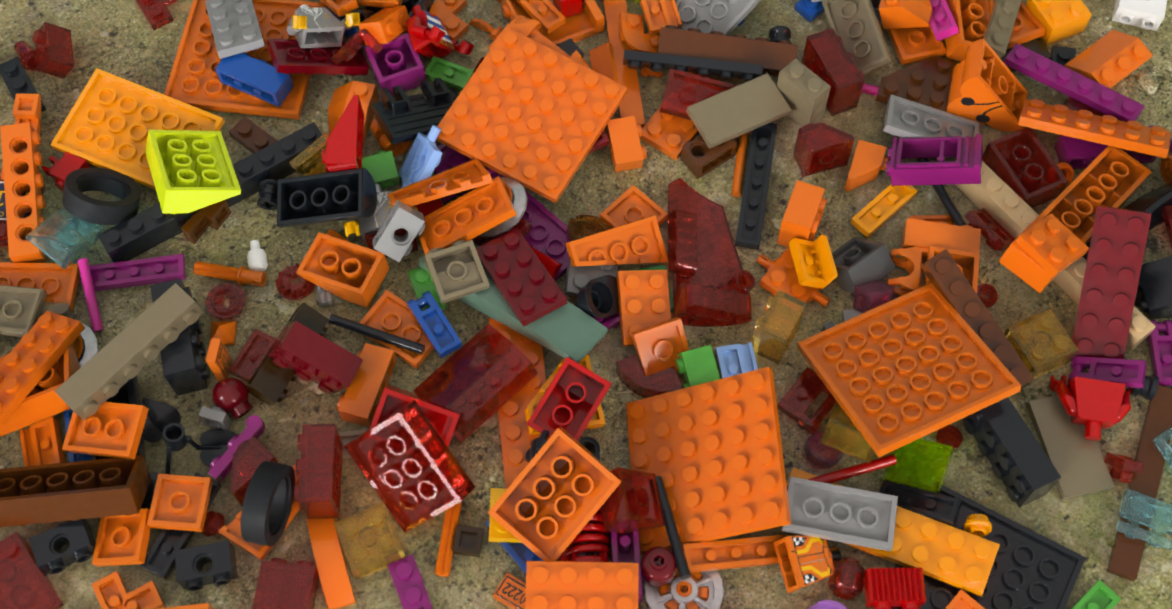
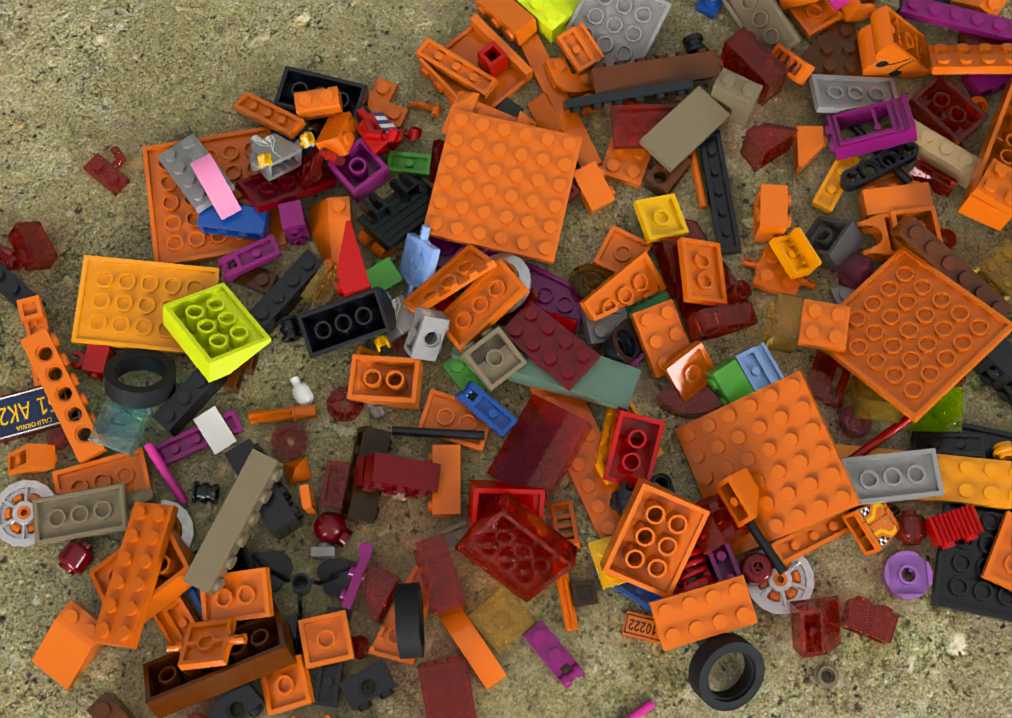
camera: 15 degrees left, 10 degrees up
none -> orange plate [166,618,248,671]
none -> bright pink brick [190,153,242,220]
none -> black bush [191,481,220,505]
none -> white sticker [193,406,237,455]
none -> magenta plate [216,234,283,282]
none -> magenta brick [278,200,312,246]
none -> orange slope [549,500,581,553]
none -> yellow plate [633,193,689,244]
none -> orange plate [677,237,728,307]
none -> orange slope [714,468,759,528]
none -> orange slope [765,42,815,86]
none -> orange plate [797,299,851,353]
none -> black beam [839,142,919,192]

